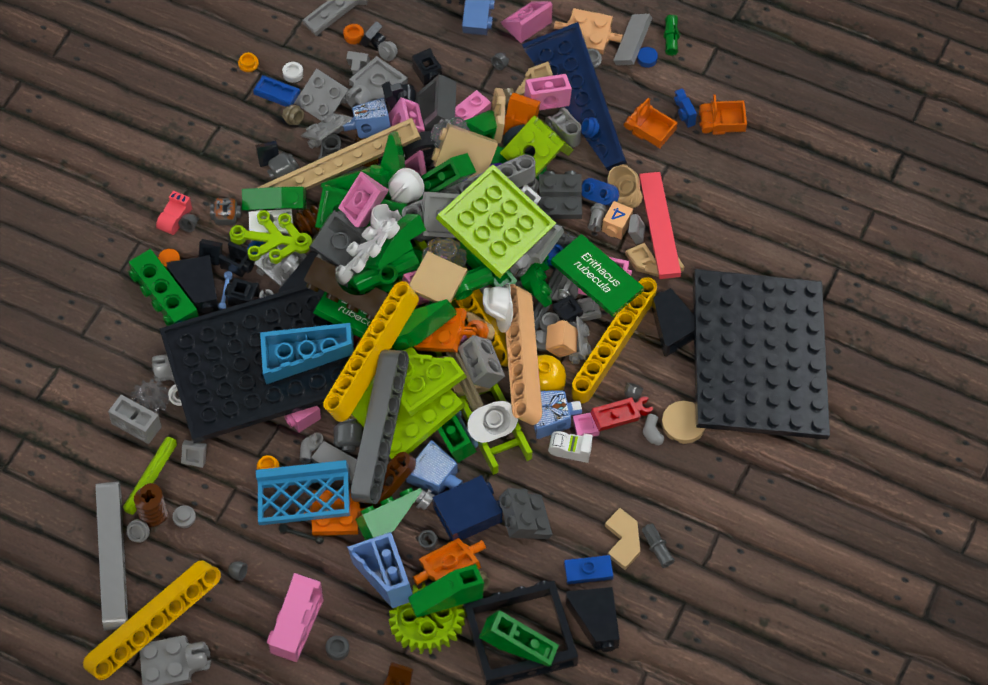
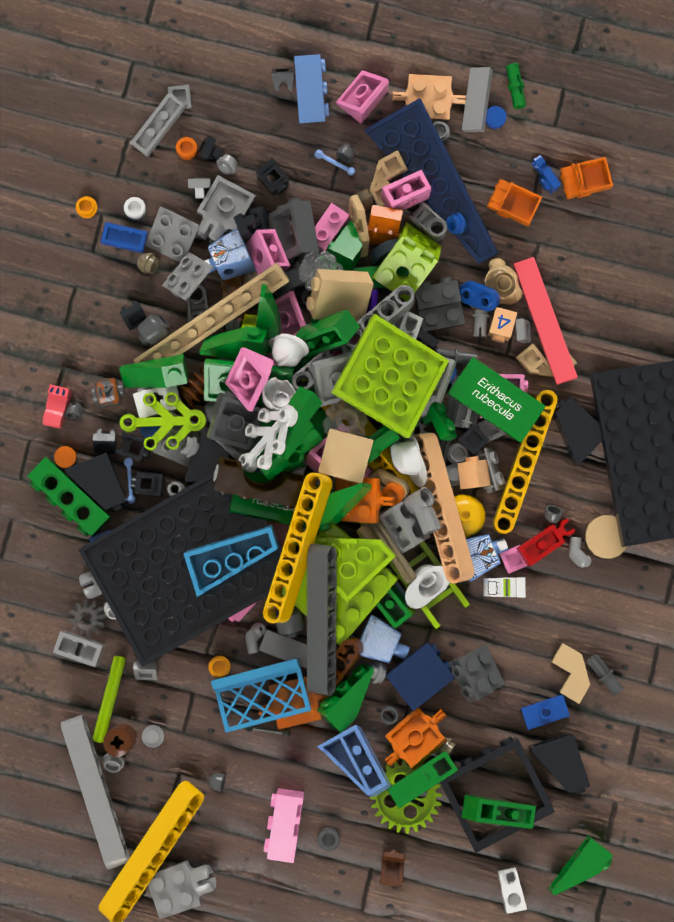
camera: 15 degrees left, 25 degrees up
none -> light blue hinge [314,150,355,175]
none -> light grey piece [404,487,441,536]

